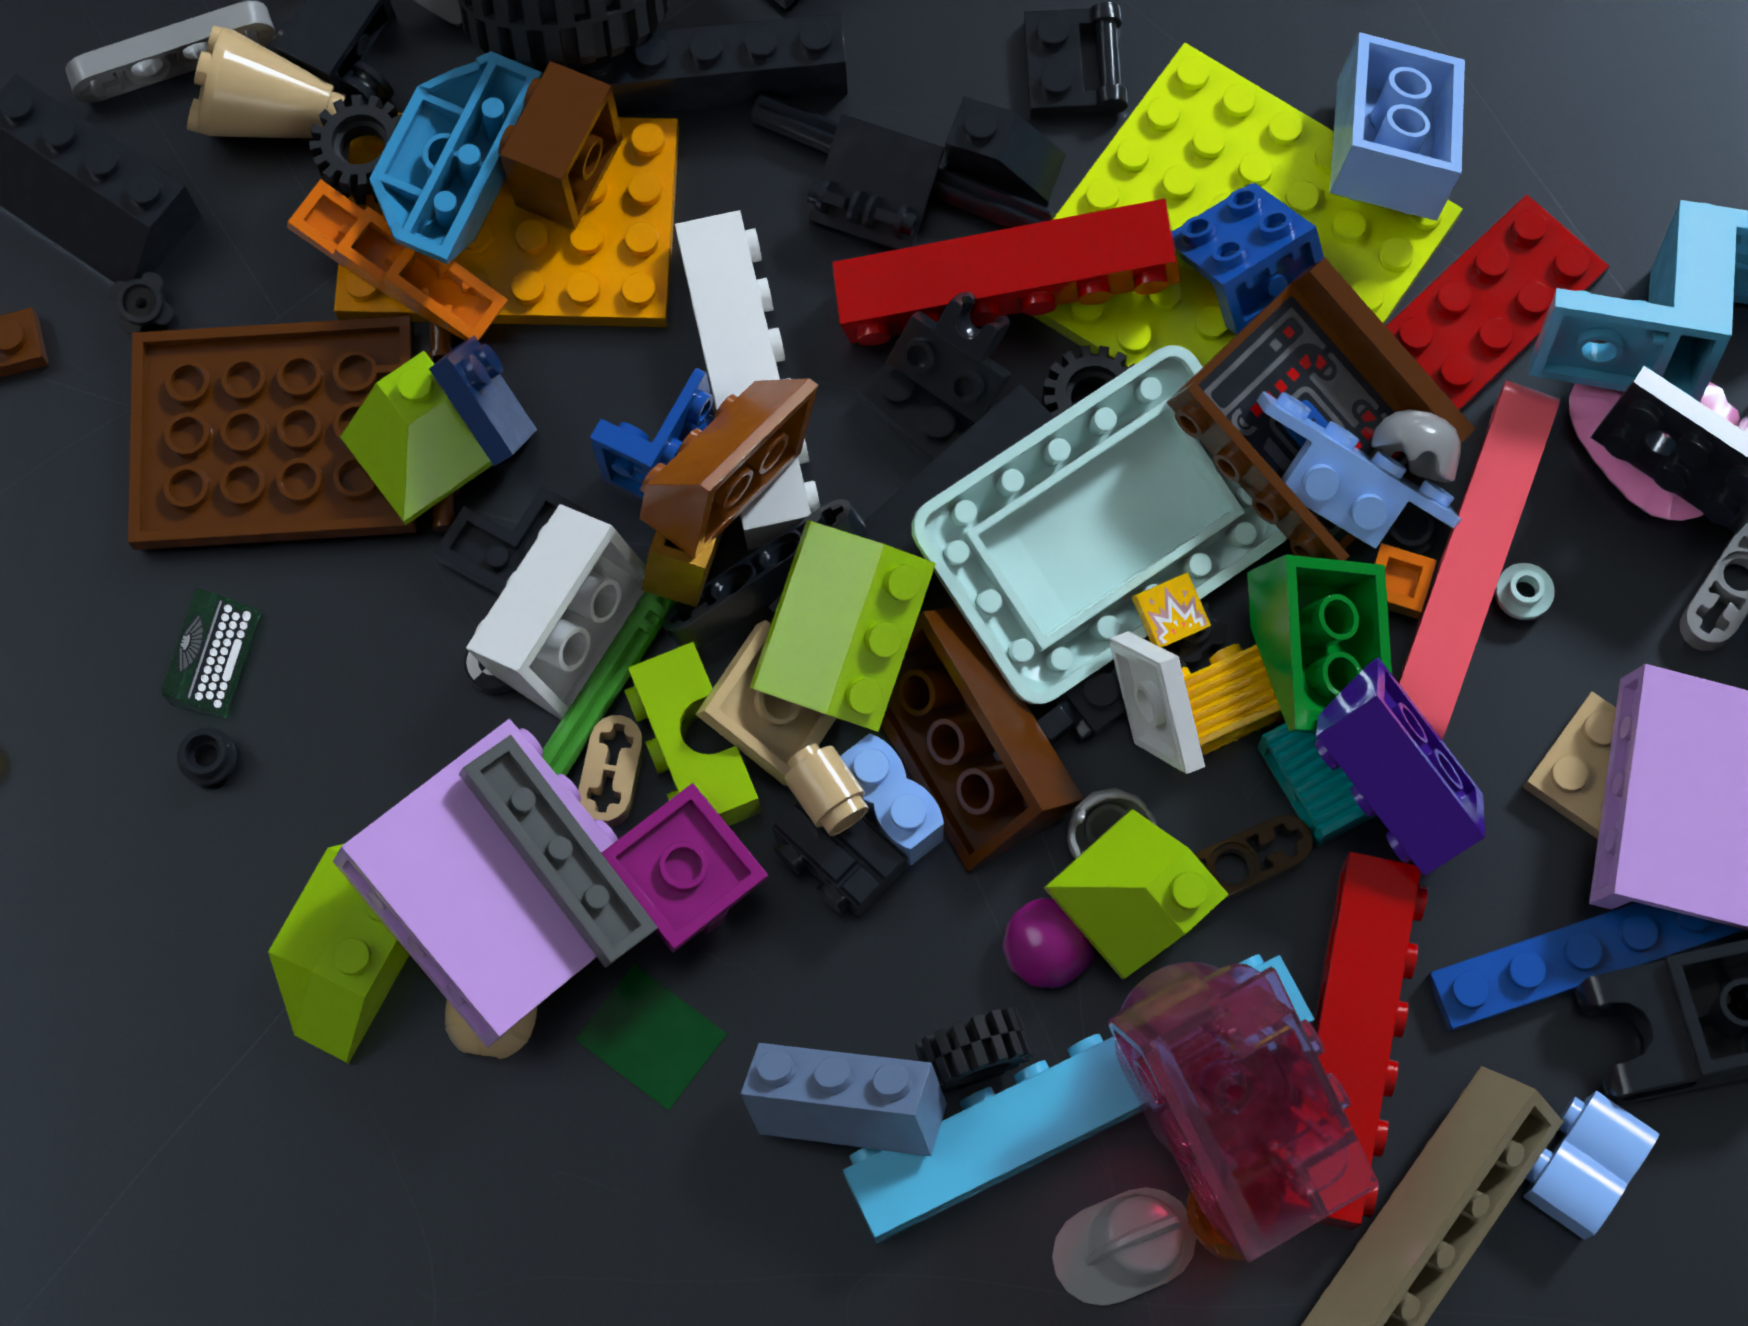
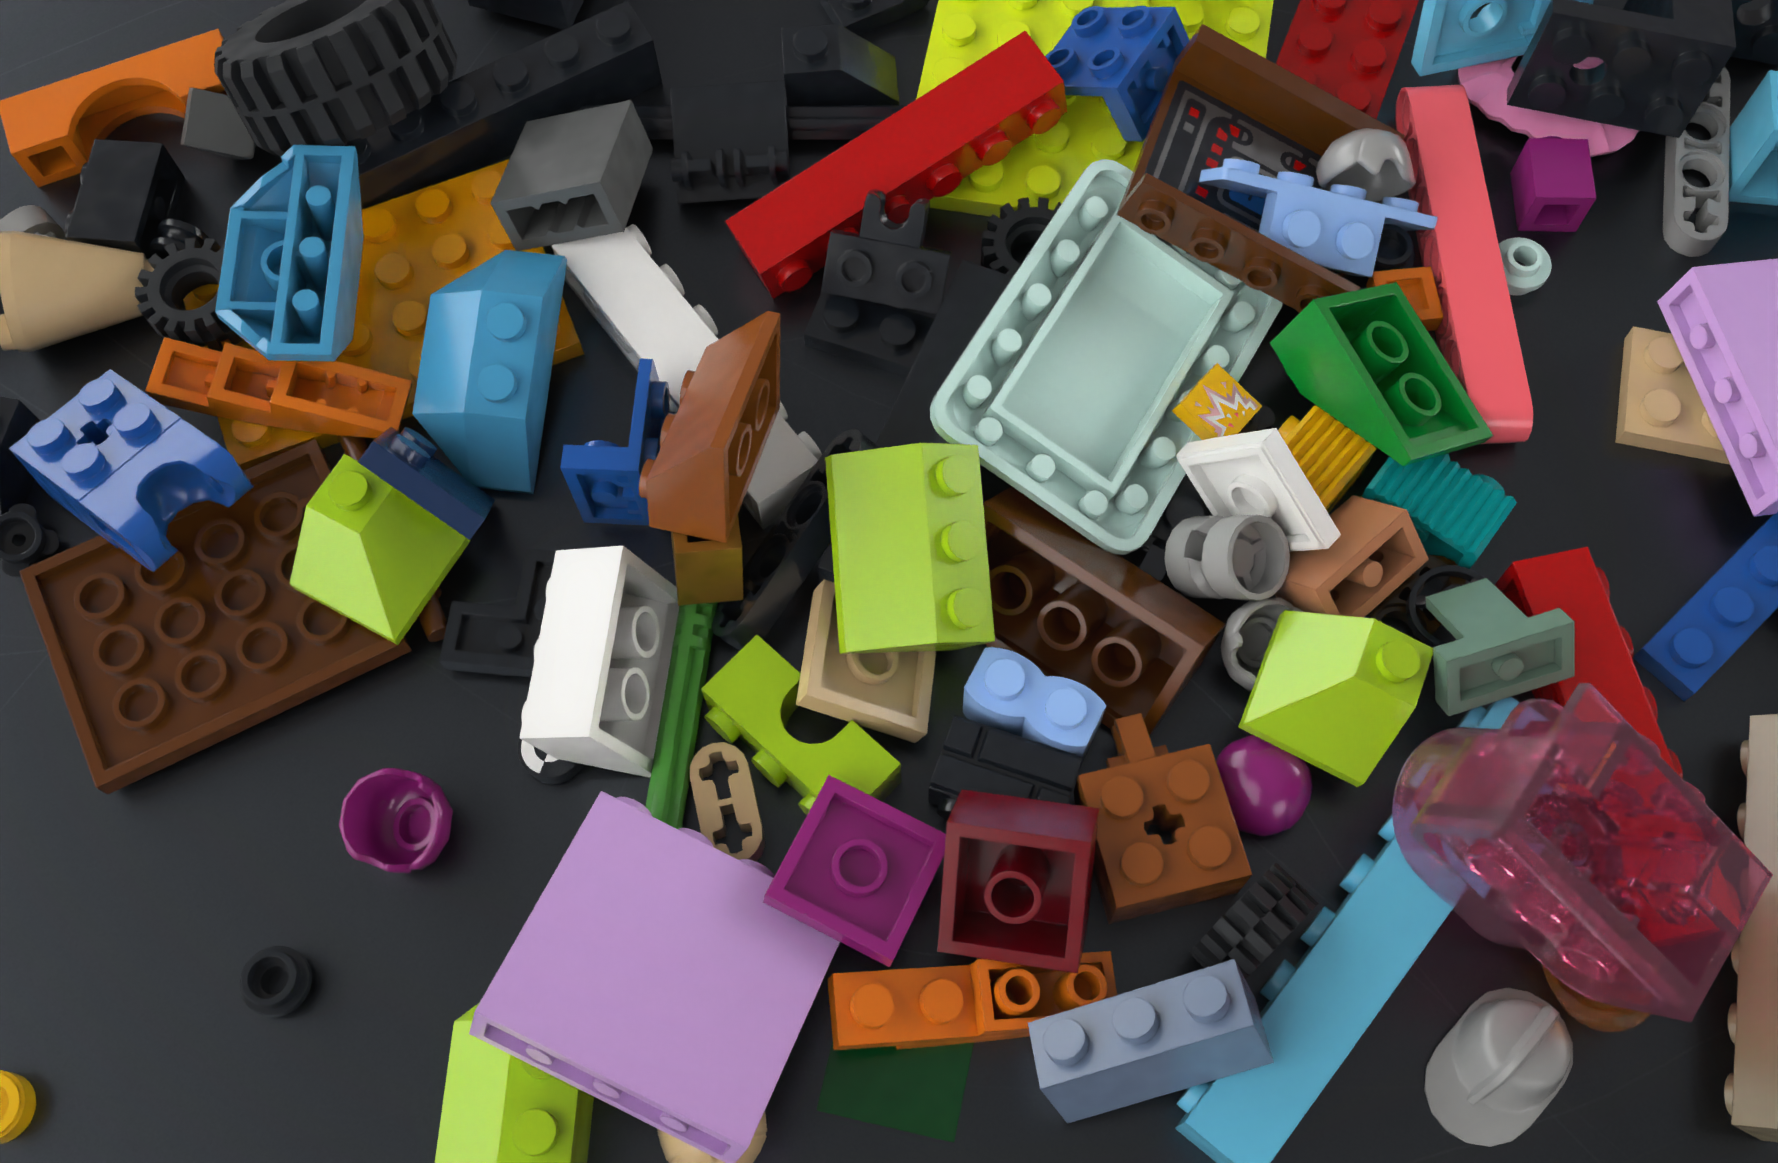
camera: 25 degrees left, 5 degrees down
slope [161,588,261,718] -> none
dark grey plate [459,735,658,968] -> none
reddish brown brick [498,61,623,230] -> none
tan brick [784,743,869,836] -> none
dark purple slope [1314,657,1486,876] -> none
none -> blue brick [9,369,254,572]
none -> magenta hair [339,768,453,873]
none -> dark azure wedge [412,250,567,494]
none -> dark grey brick [491,100,653,251]
none -> orange slope [828,951,1117,1050]
none -> dark red brick [937,789,1099,974]
none -> dark orange hinge [1073,713,1252,924]
none -> light grey wheel [1164,515,1290,601]
none -> nougat brick [1275,495,1429,617]
none -> sand green piece [1406,565,1575,716]
none -> magenta brick [1510,136,1596,232]

